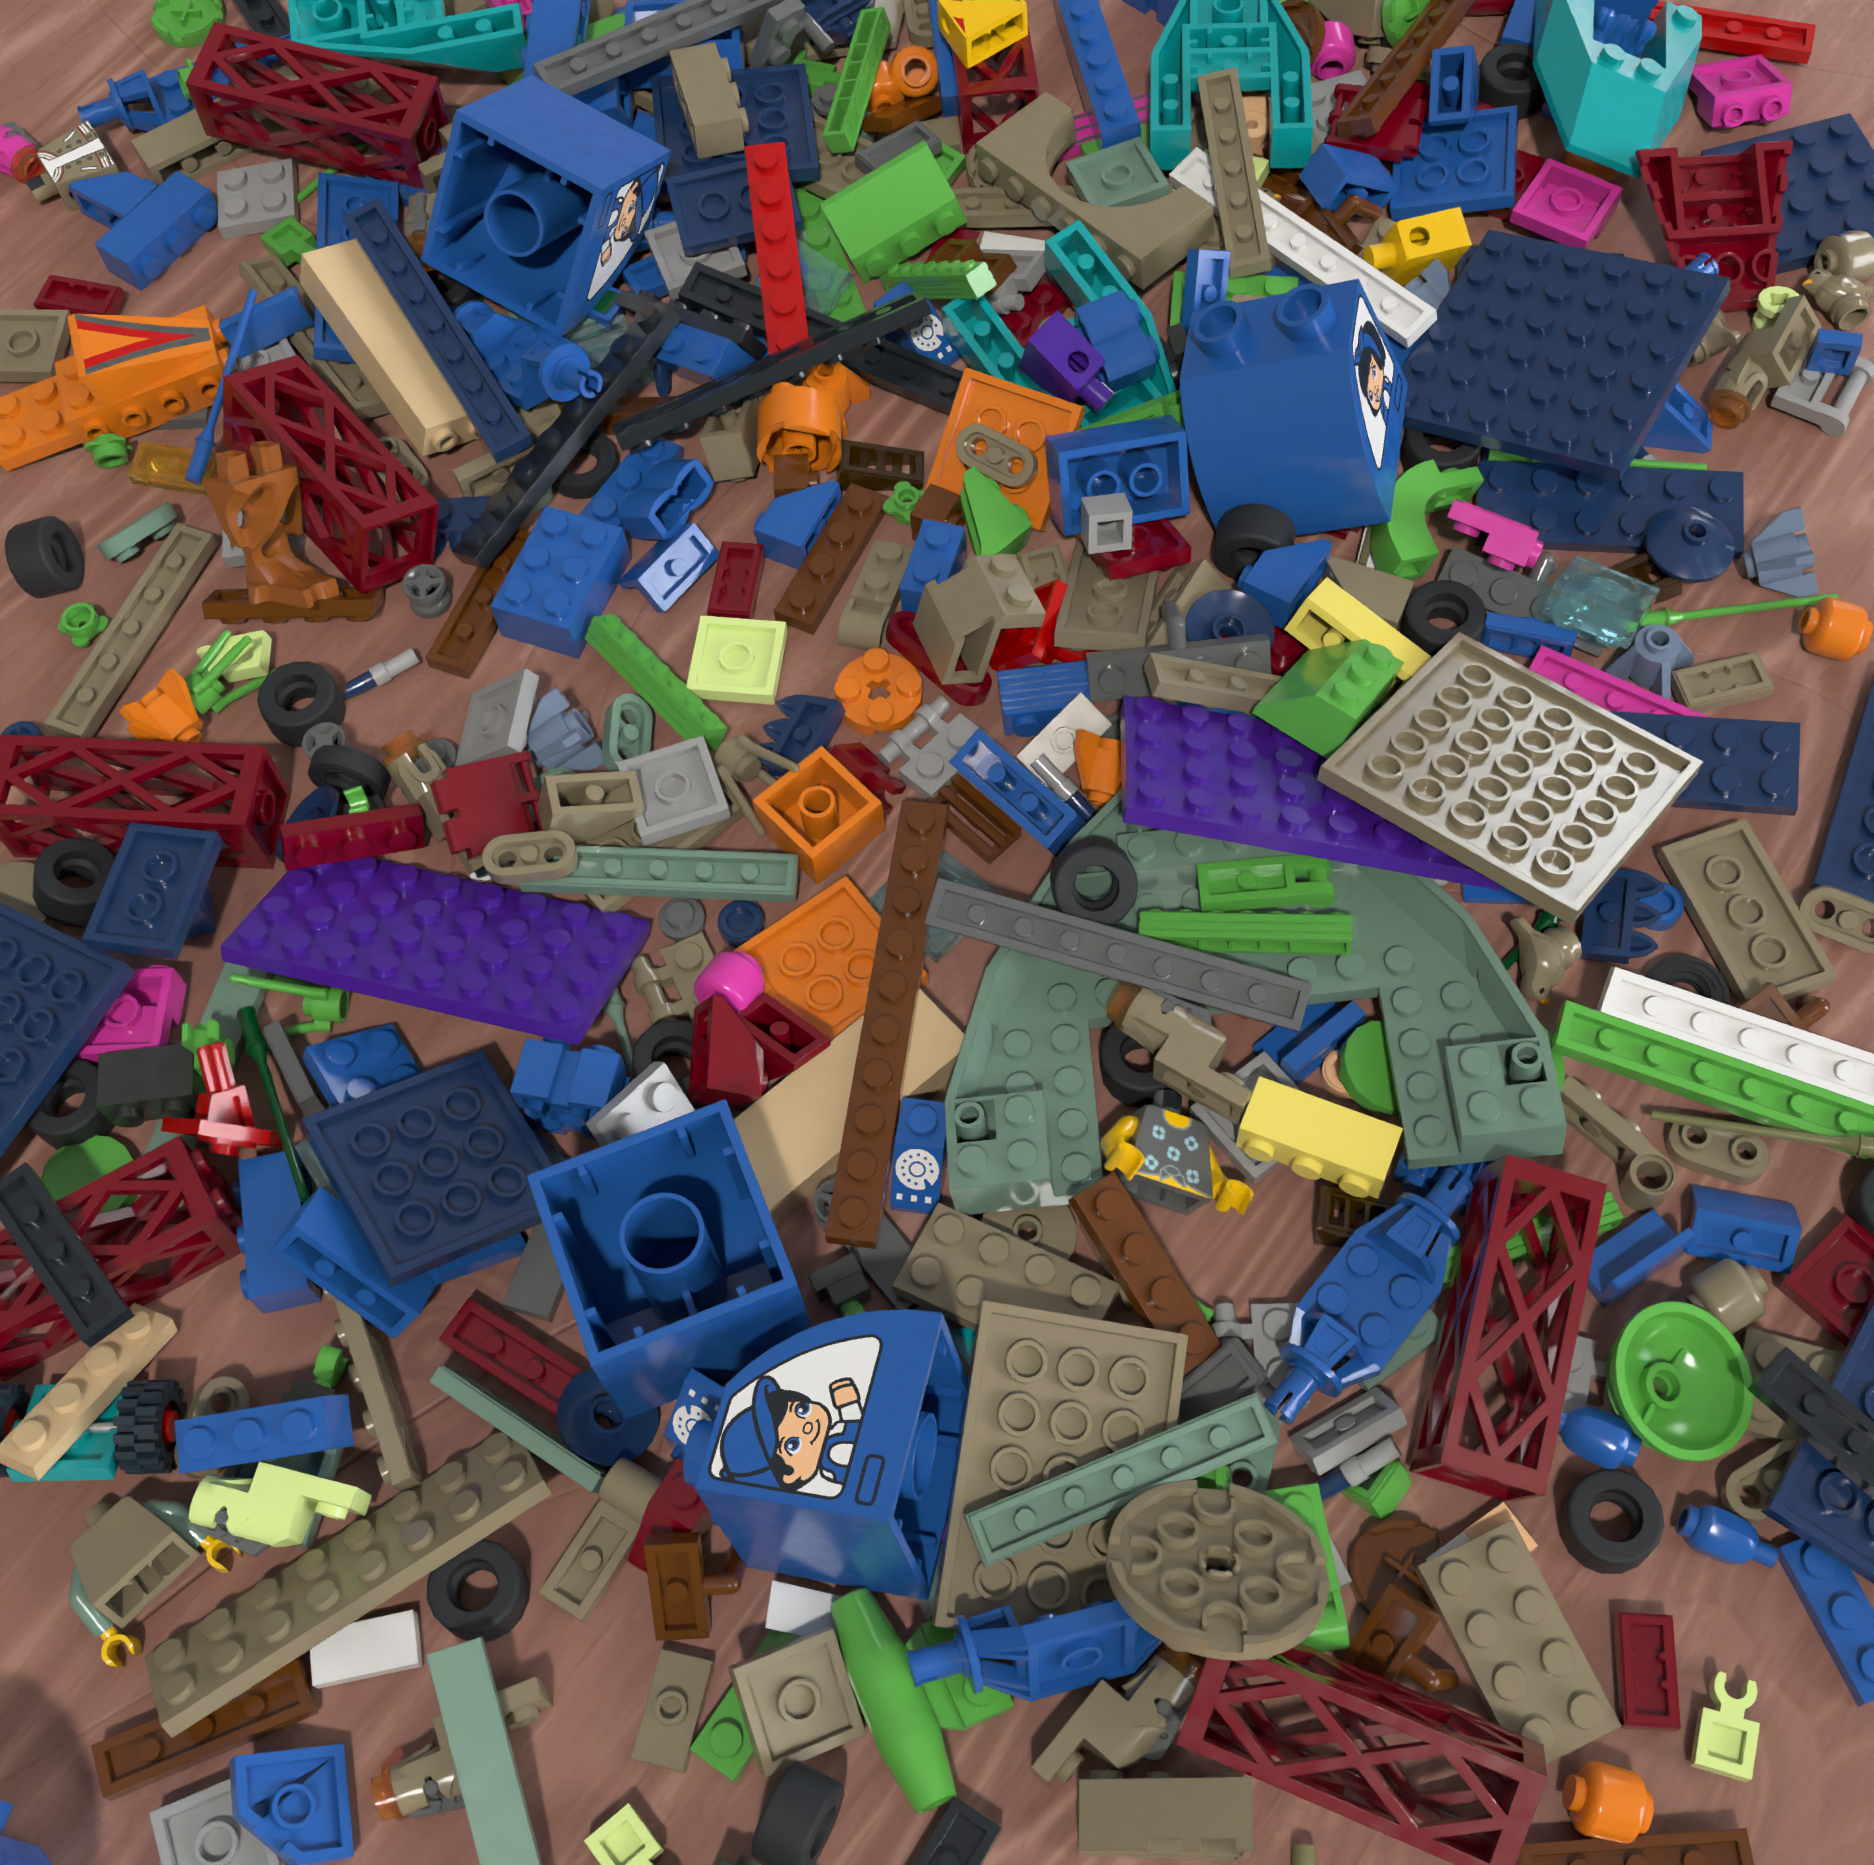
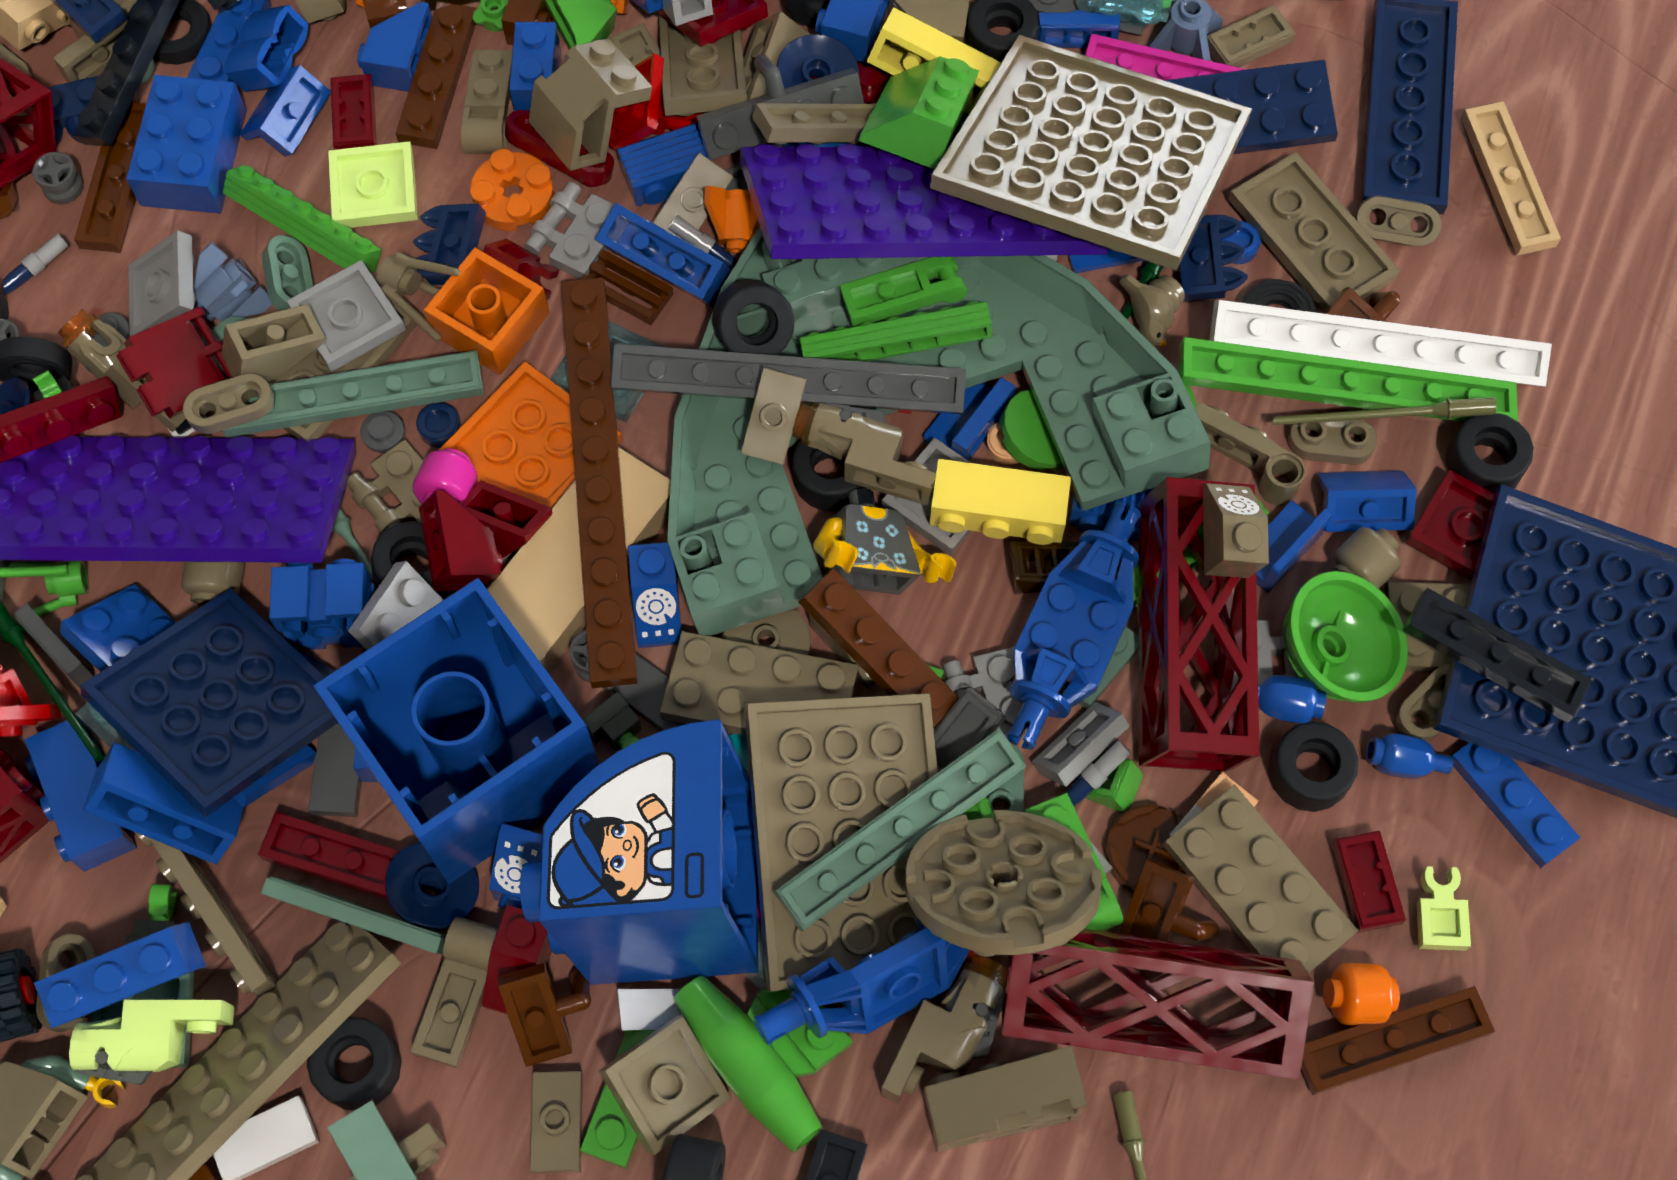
camera: 20 degrees left, 5 degrees up
none -> dark tan head [181,562,244,605]
none -> dark tan plate [741,367,807,465]
none -> dark tan slope [1203,483,1269,578]

